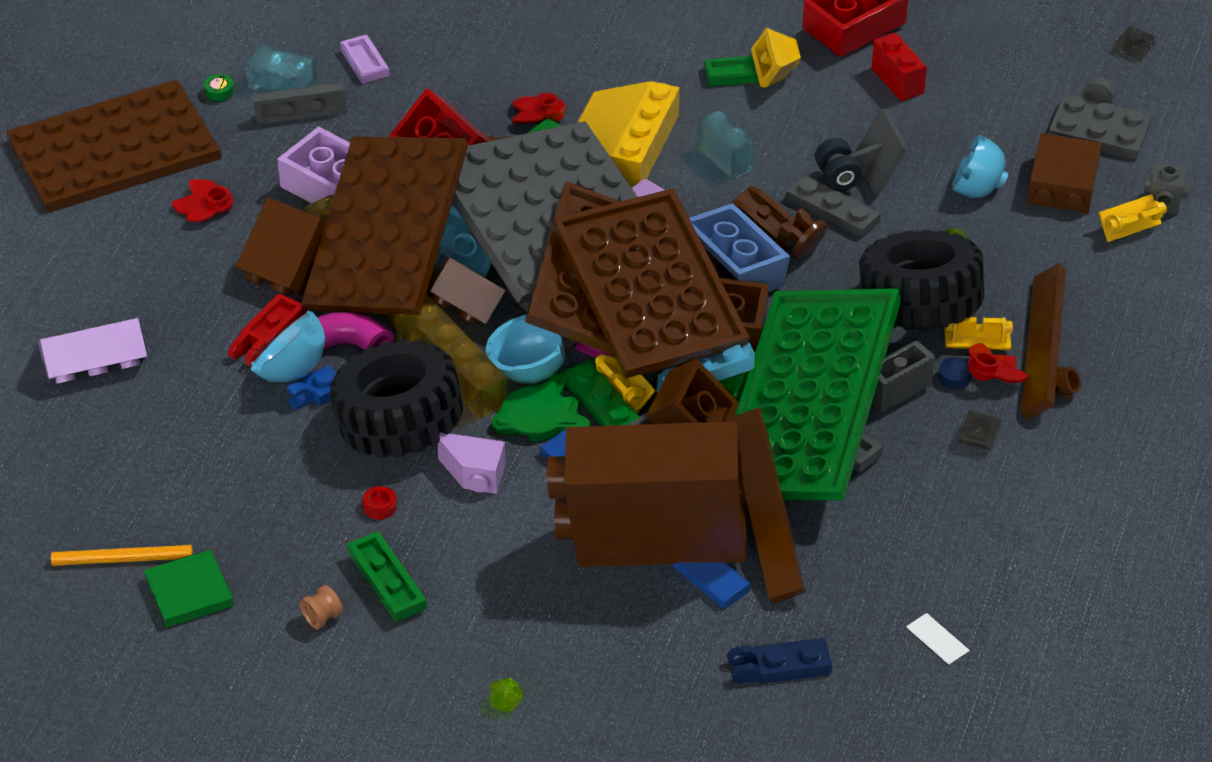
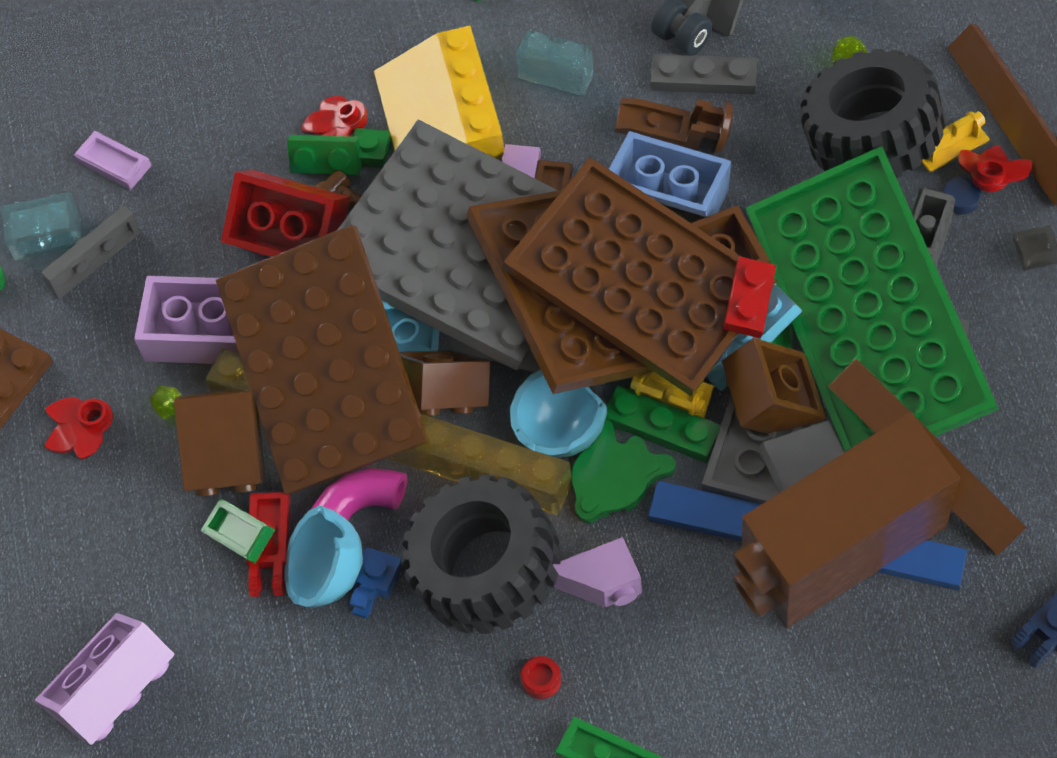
camera: 25 degrees left, 15 degrees up
none -> tile [201,498,275,563]
none -> green plate [287,135,362,175]
none -> red plate [723,256,776,338]

